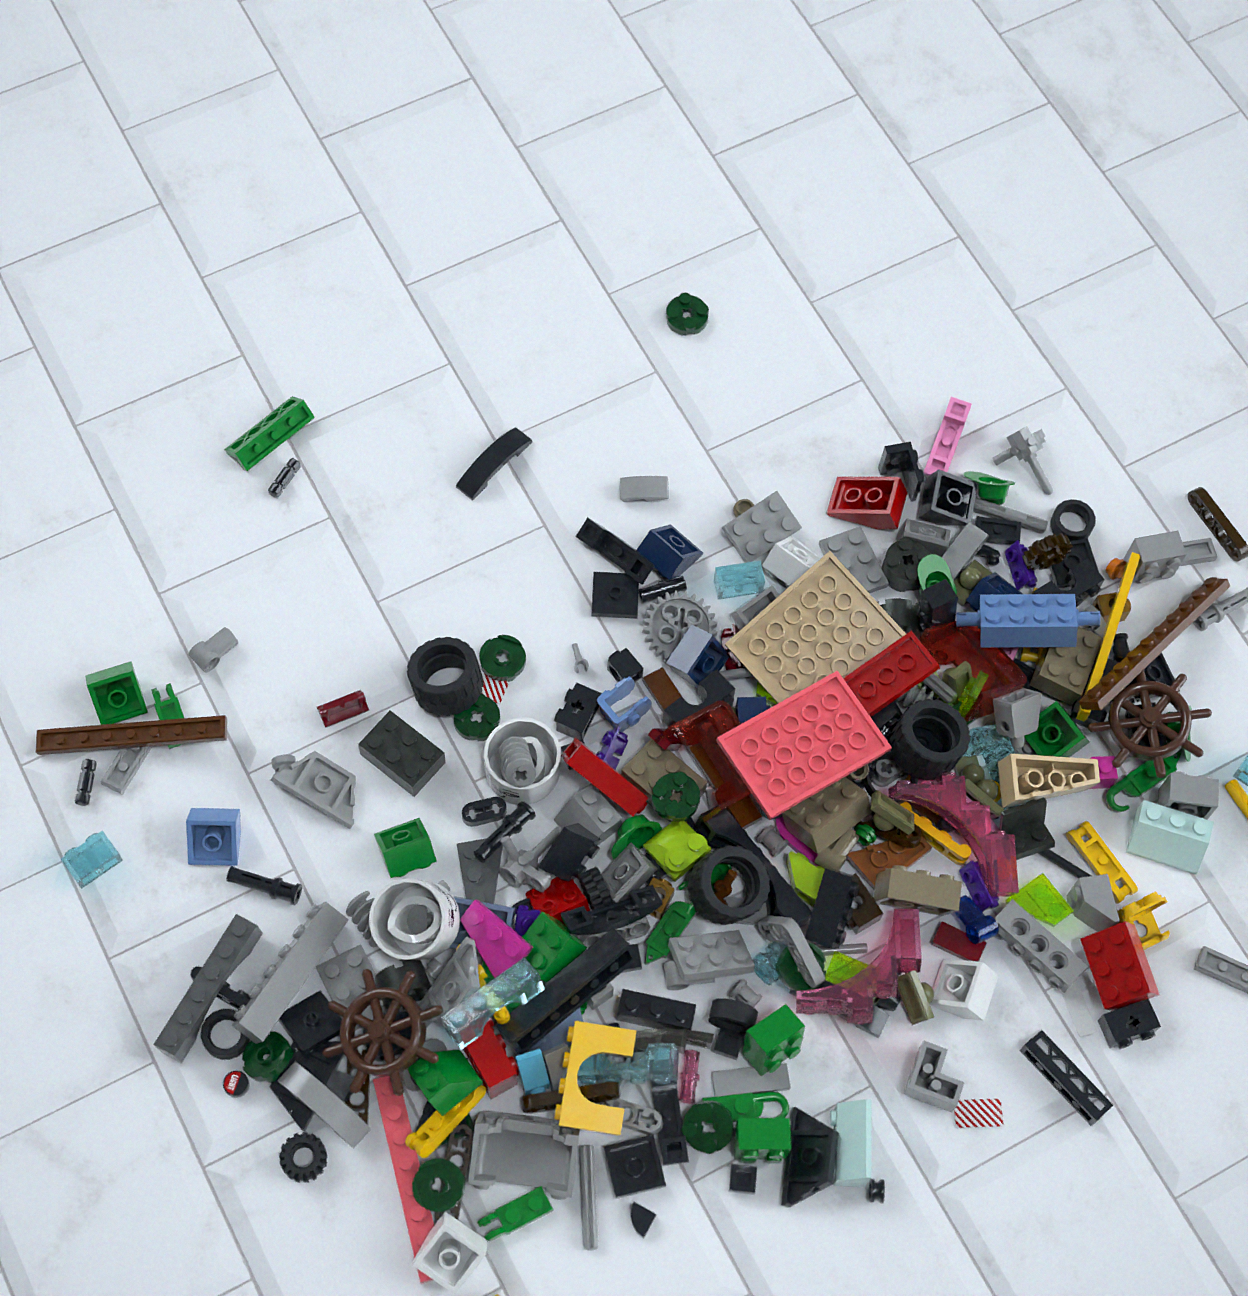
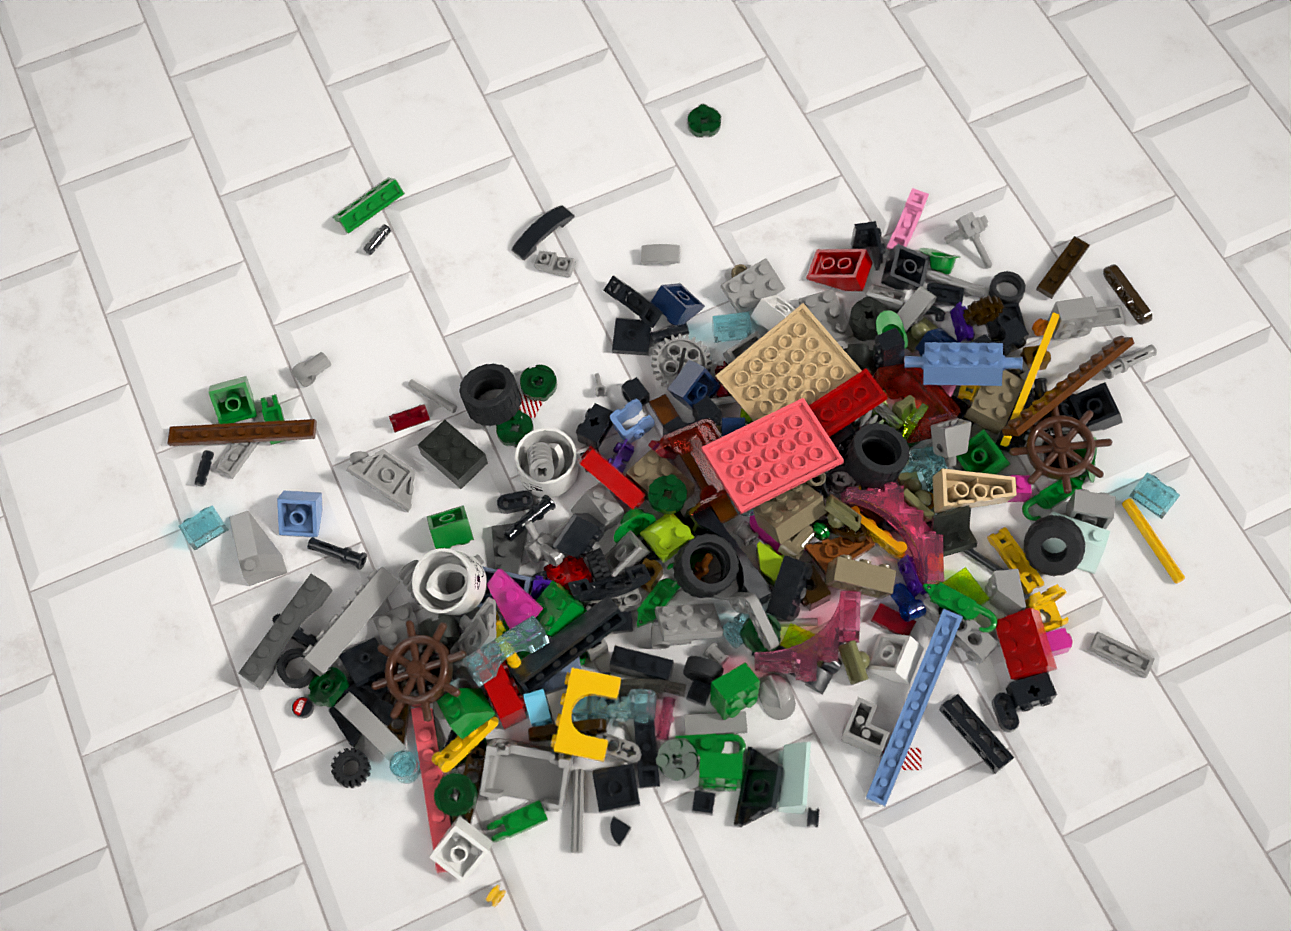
camera: 10 degrees right, 0 degrees up
none -> light grey wedge [229,511,287,586]
none -> clear light blue wheel [389,750,421,784]
none -> light grey bar [408,379,457,413]
none -> light grey slope [534,251,576,277]
none -> light grey piece [758,673,796,720]
none -> medium blue plate [866,609,963,807]
none -> green plate [923,582,997,632]
none -> black beam [992,692,1019,732]
none -> black tyre [1023,515,1085,576]
none -> dark brown plate [1036,236,1090,299]
none -> dark pink brick [1046,628,1073,656]
none -> black slope [1069,382,1123,430]

